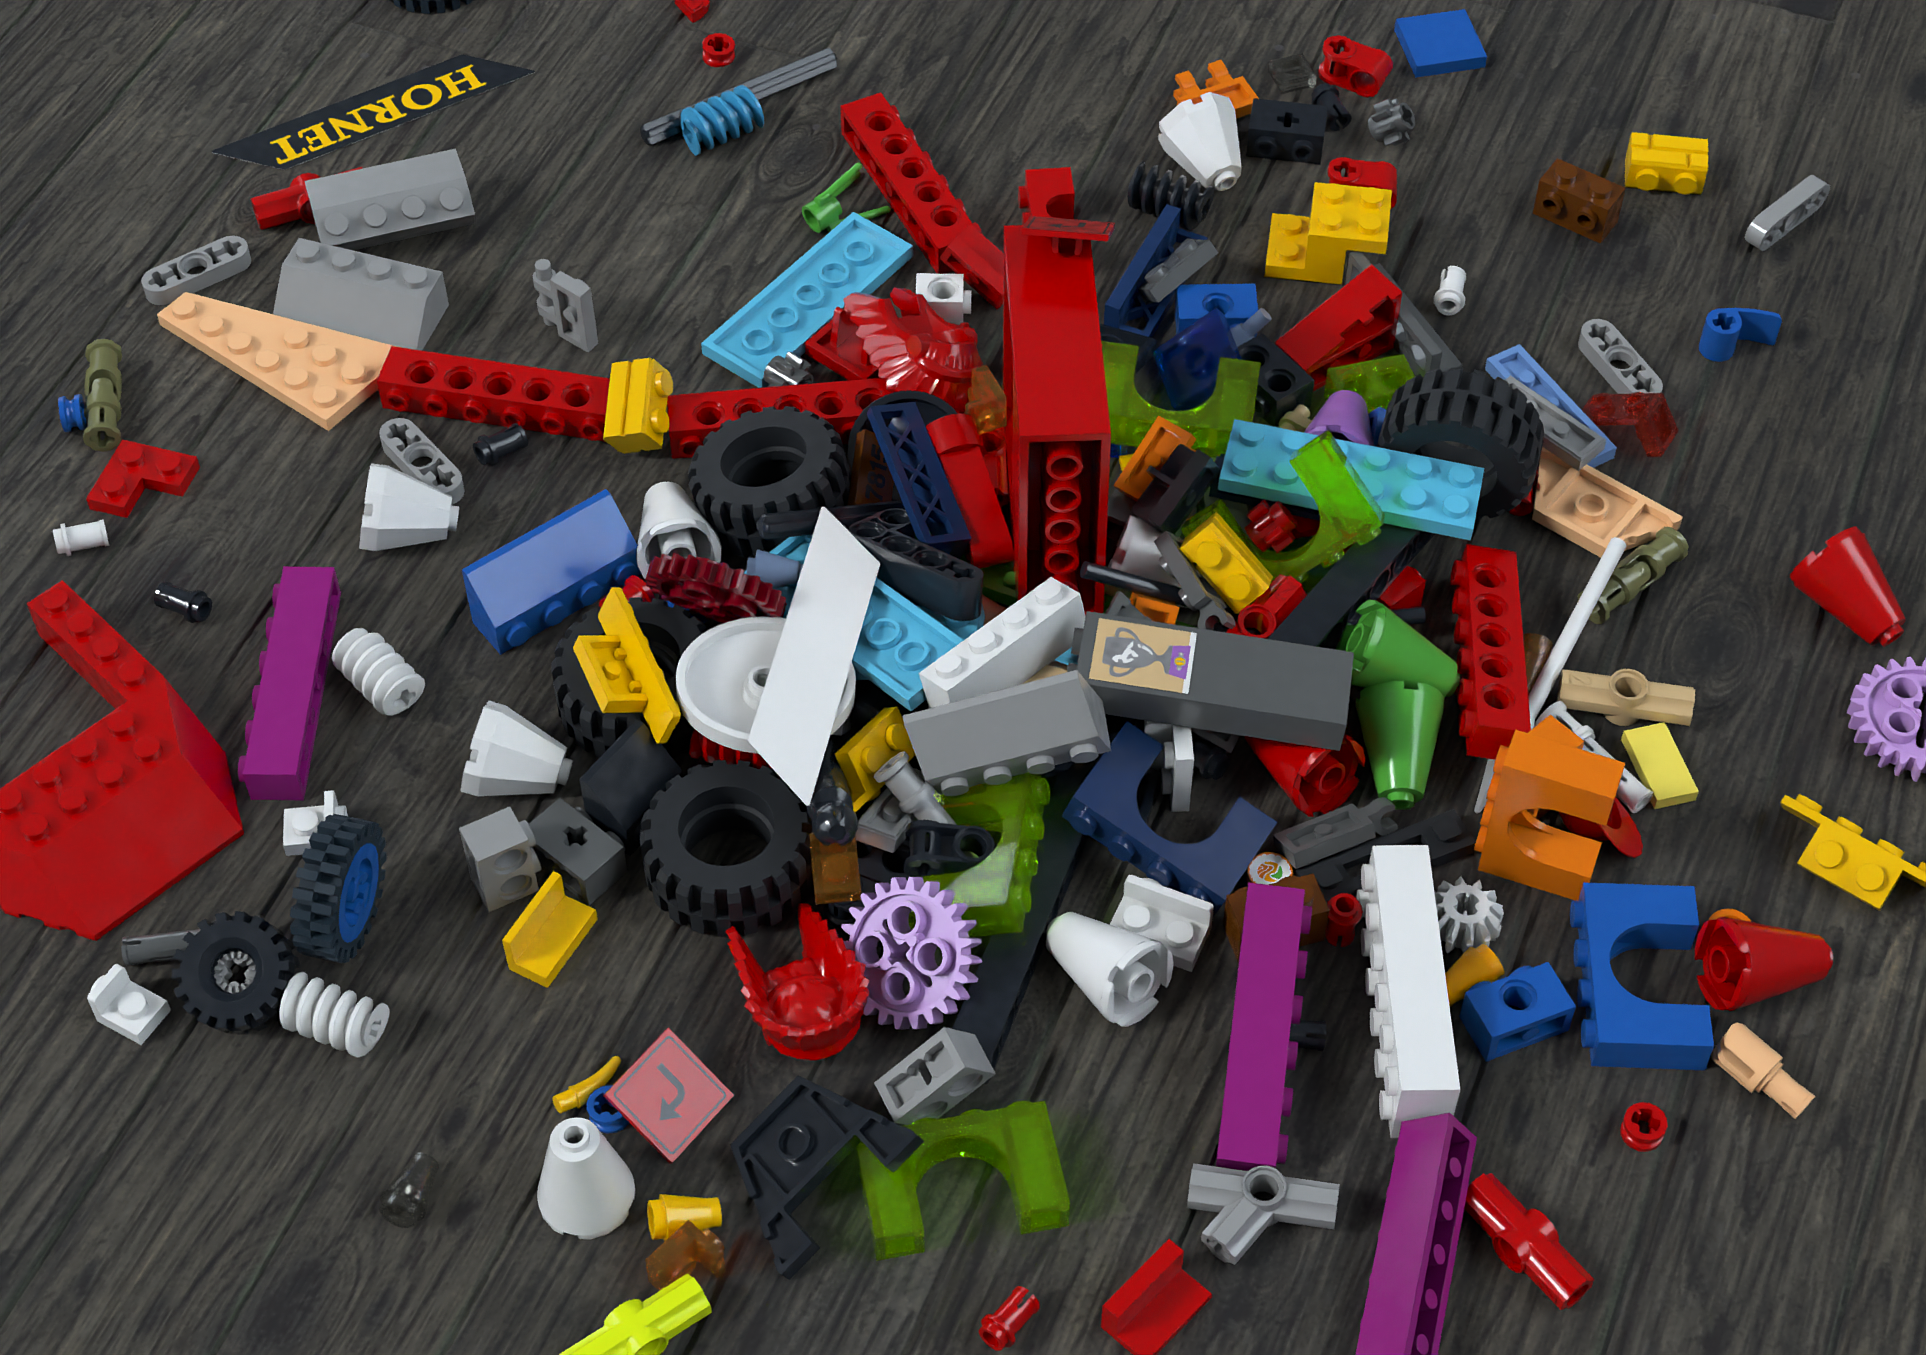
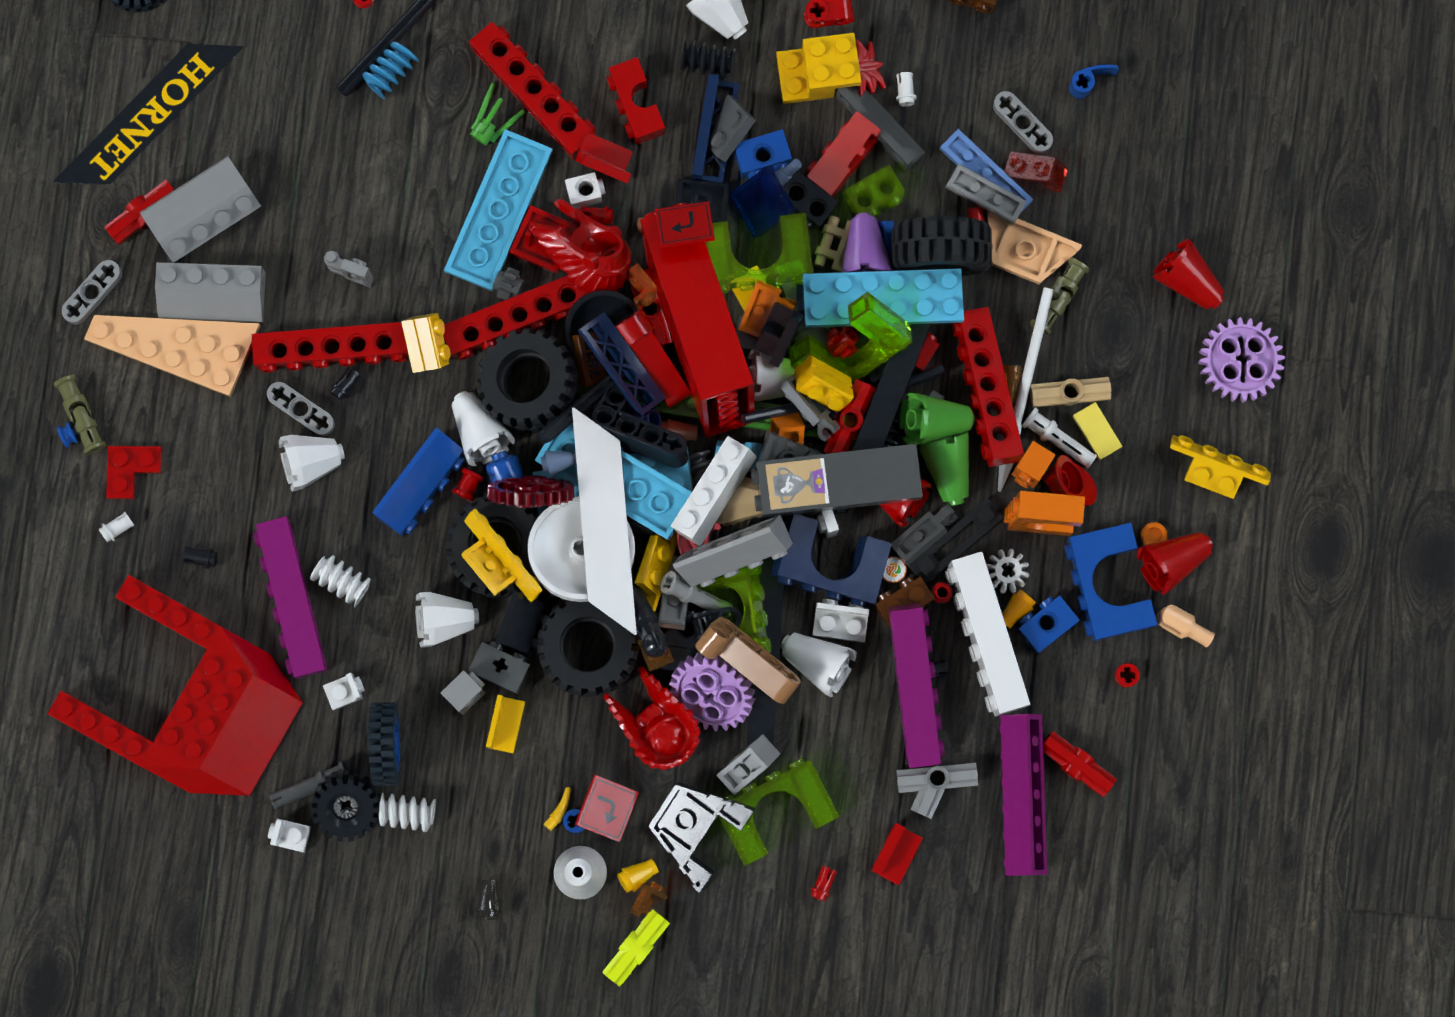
camera: 20 degrees left, 30 degrees up
none -> medium nougat beam [695,617,801,704]
none -> red piece [855,40,886,97]

